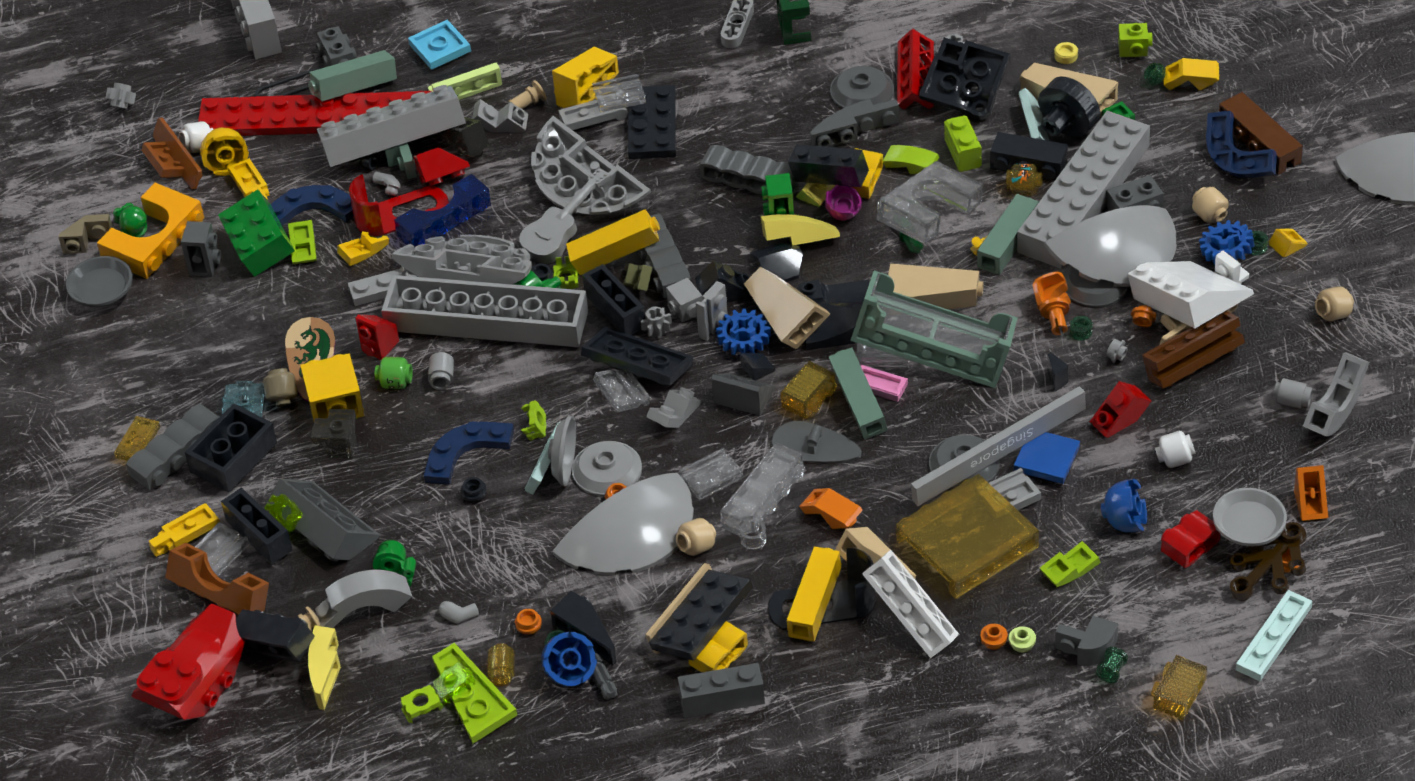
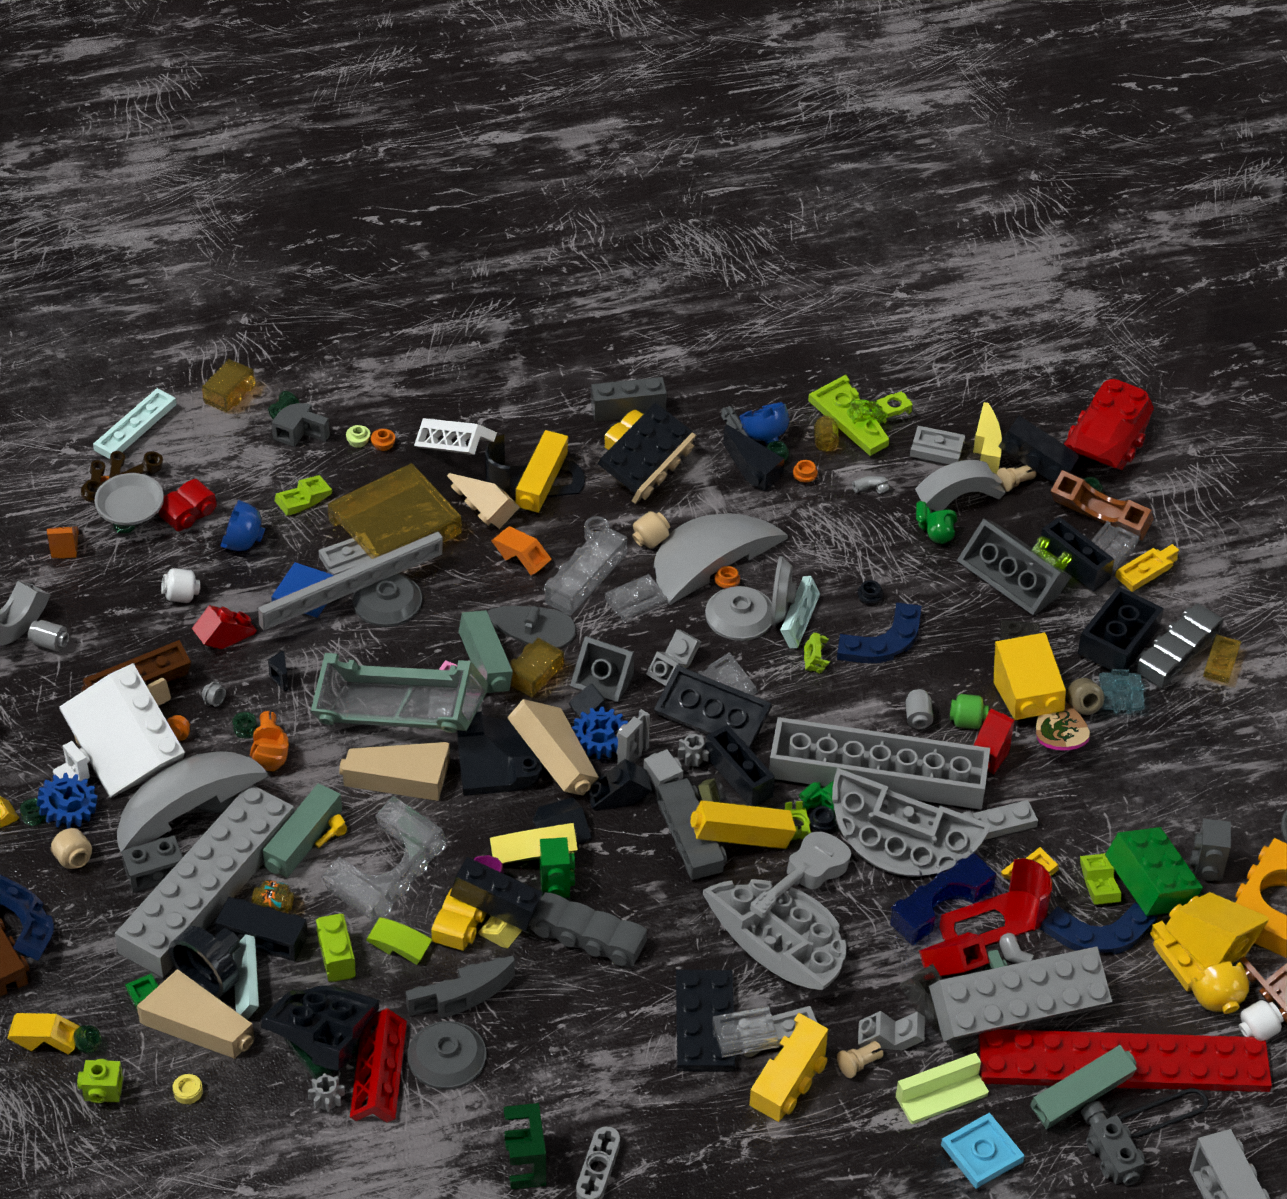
camera: 175 degrees right, 0 degrees up
none -> light grey plate [910,426,965,464]
none -> yellow slope [1165,892,1270,969]

